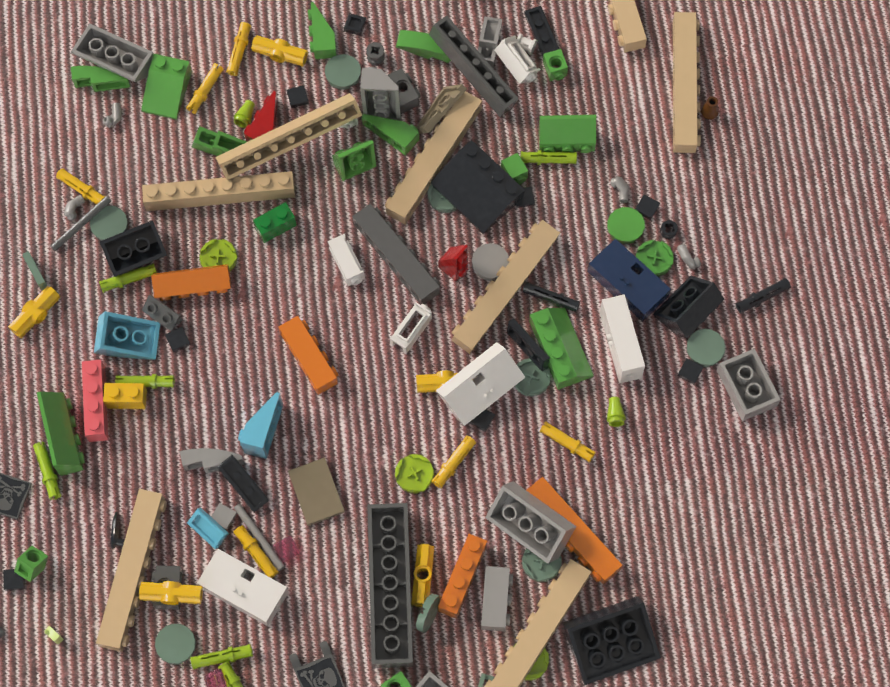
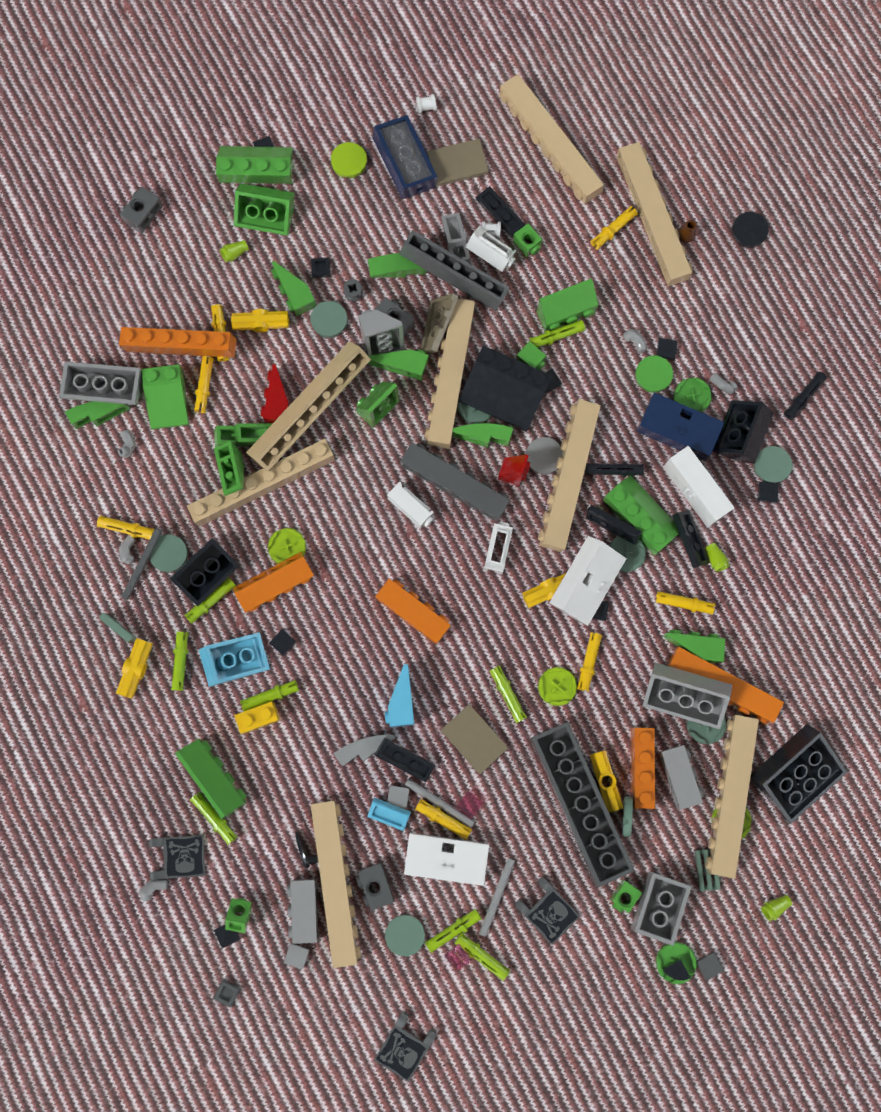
camera: 25 degrees left, 10 degrees up
yellowish green tile [44,626,64,644] -> none
coral brick [82,359,109,442] -> none
yellow piece [139,581,203,605] -> none
dark grey hinge [142,295,182,331] -> none
lime cone [234,100,255,128] -> none
green brick [253,202,297,243] -> none
black tile [286,85,309,108] -> none
black bush [660,220,678,239] -> none
light grey brick [717,349,781,421] -> none
none -> orange brick [119,327,237,358]
none -> lime pin [171,632,189,691]
none -> bright green slope [214,441,244,496]
none -> light grey tile [284,943,310,970]
none -> light grey brick [287,878,319,944]
none -> bright green slope [452,423,513,448]
none -> light grey bar [479,858,515,937]
none -> lime pin [489,665,527,723]
none -> yellow pin [590,206,638,250]
none -> bright green slope [663,630,725,664]
none -> black tile [672,510,710,569]
none -> black tile [731,212,769,248]

